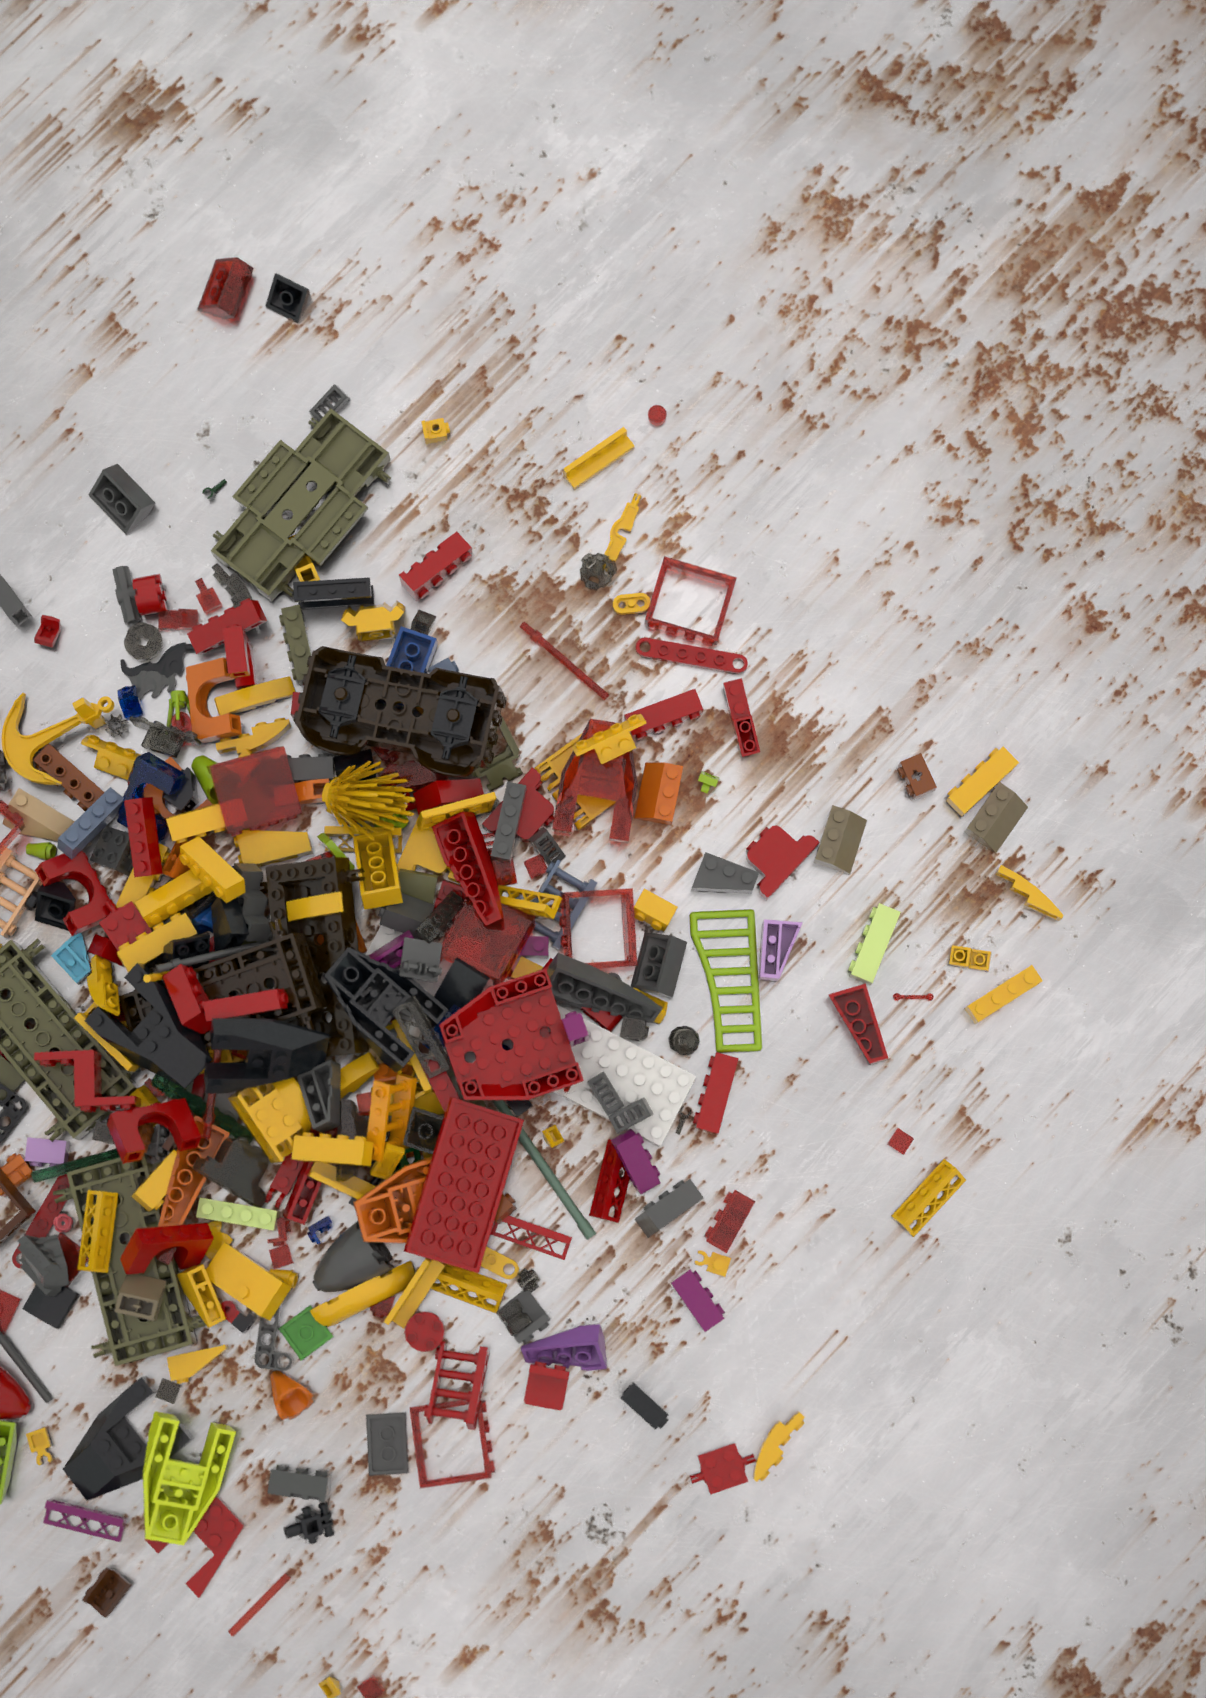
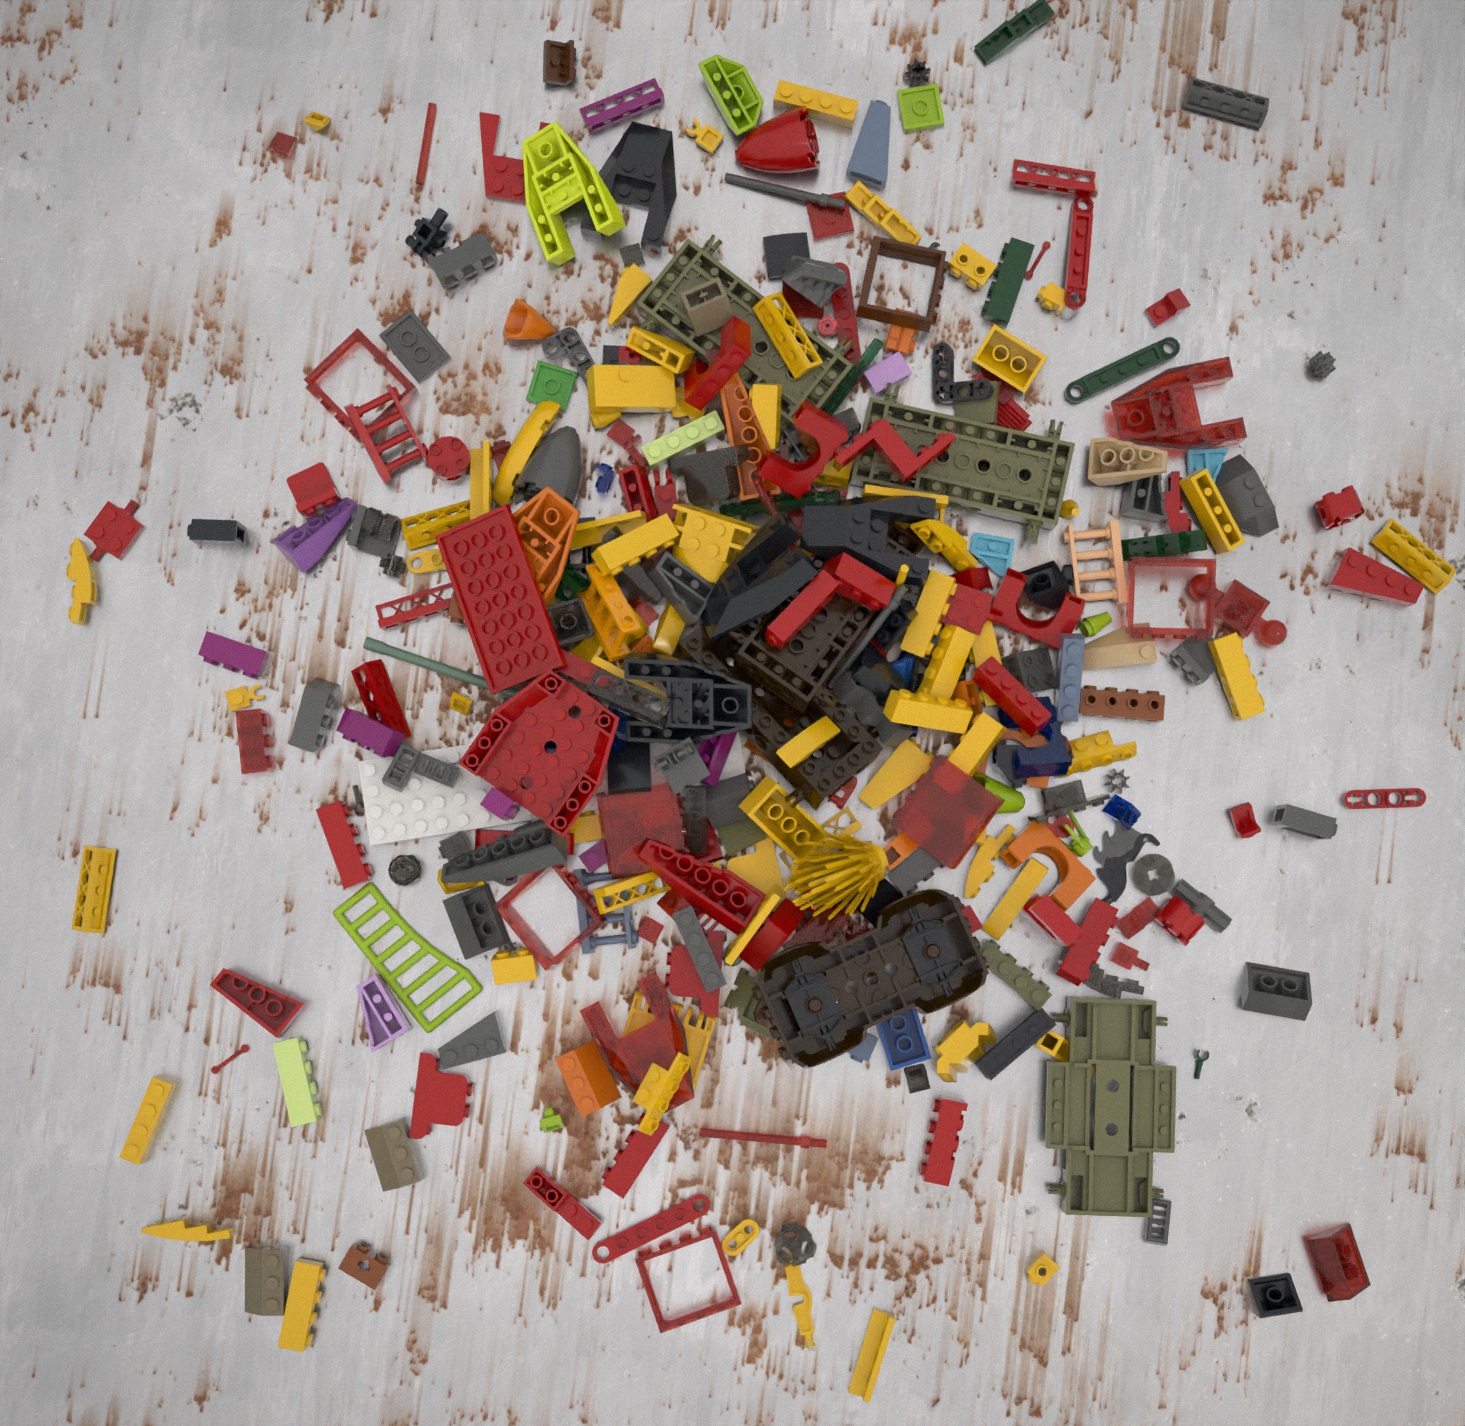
camera: 145 degrees right, 5 degrees up
yellow piece [1,693,114,785] -> none
lime tile [317,833,355,870] -> none
yellow plate [370,1143,405,1180] -> none
dark grey slope [529,827,566,865] -> none
clear red tile [887,1128,914,1155] -> none
yellow slope [949,945,992,972] -> none

